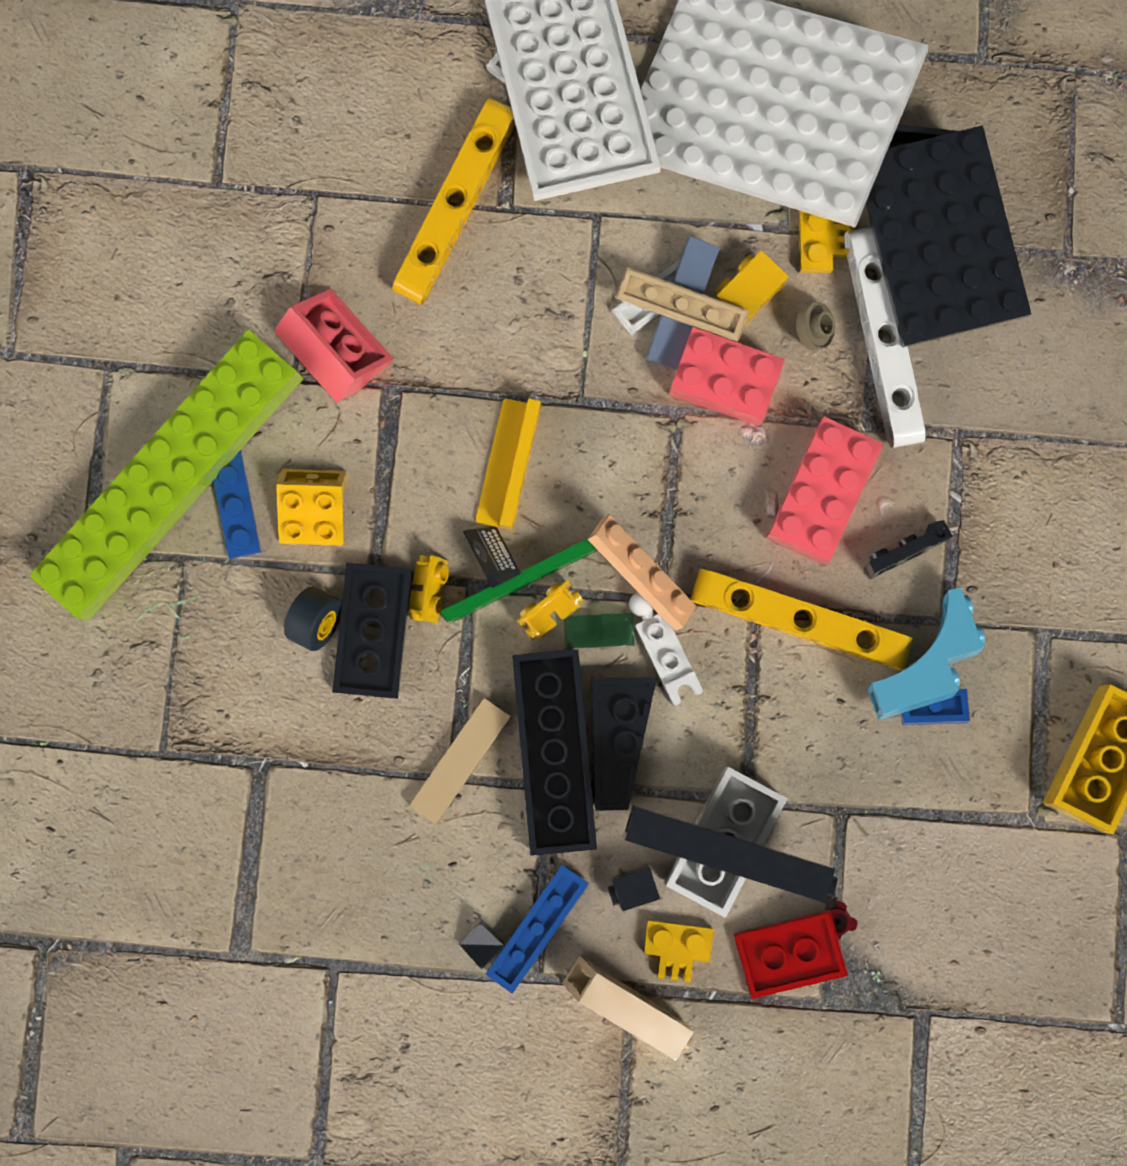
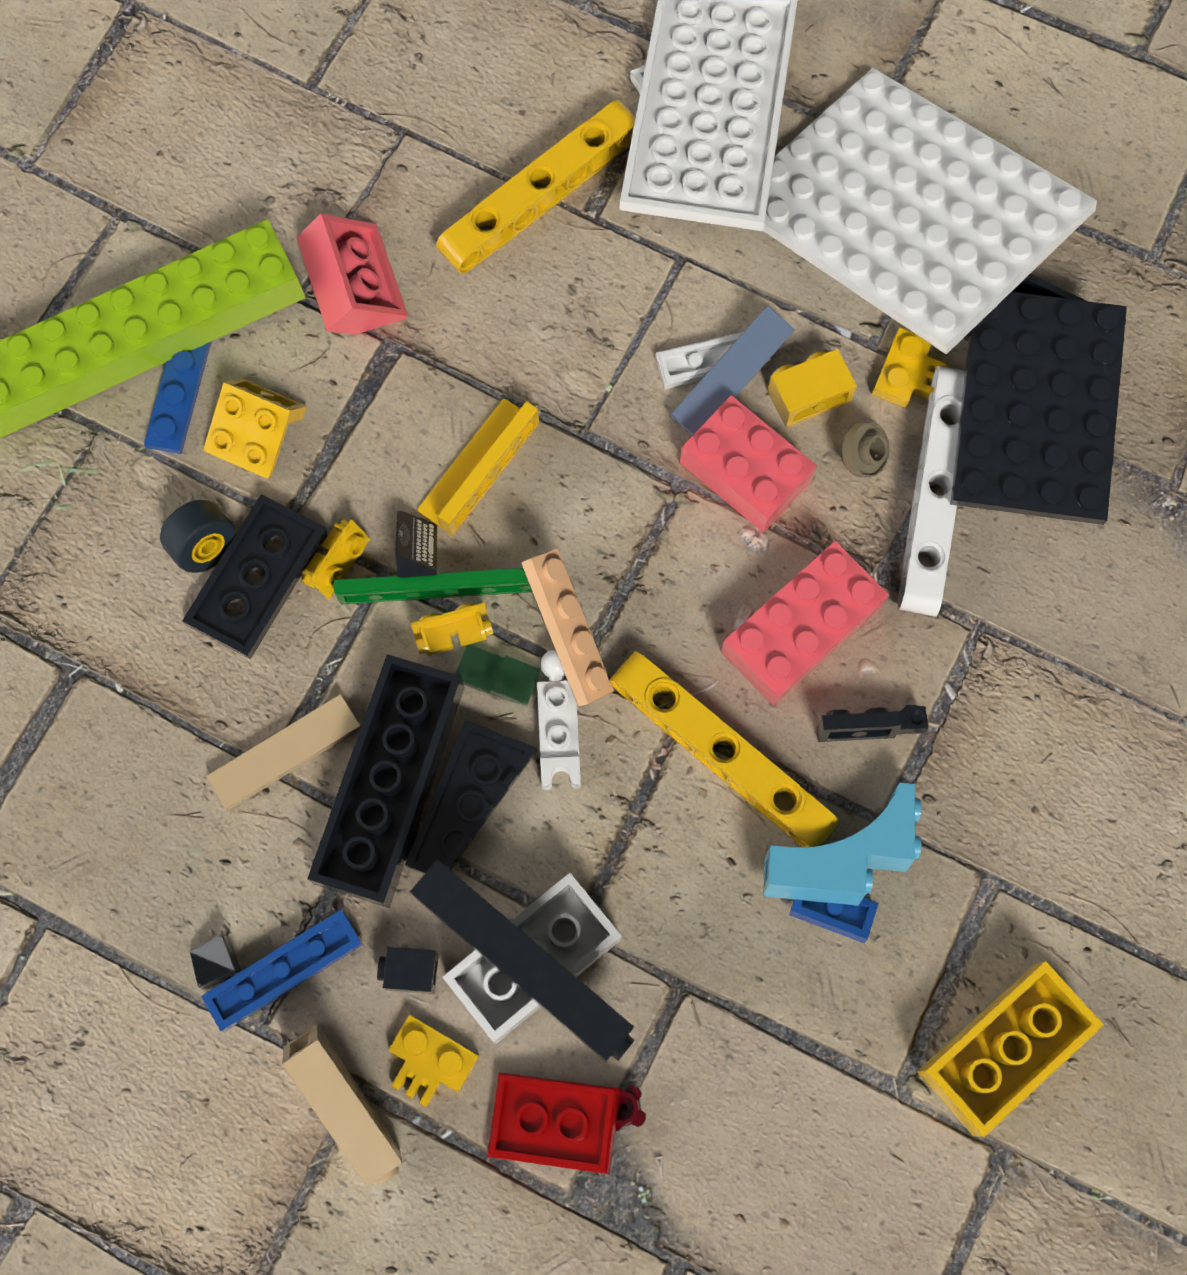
camera: 25 degrees right, 10 degrees down
tan tile [616,267,749,342] -> none

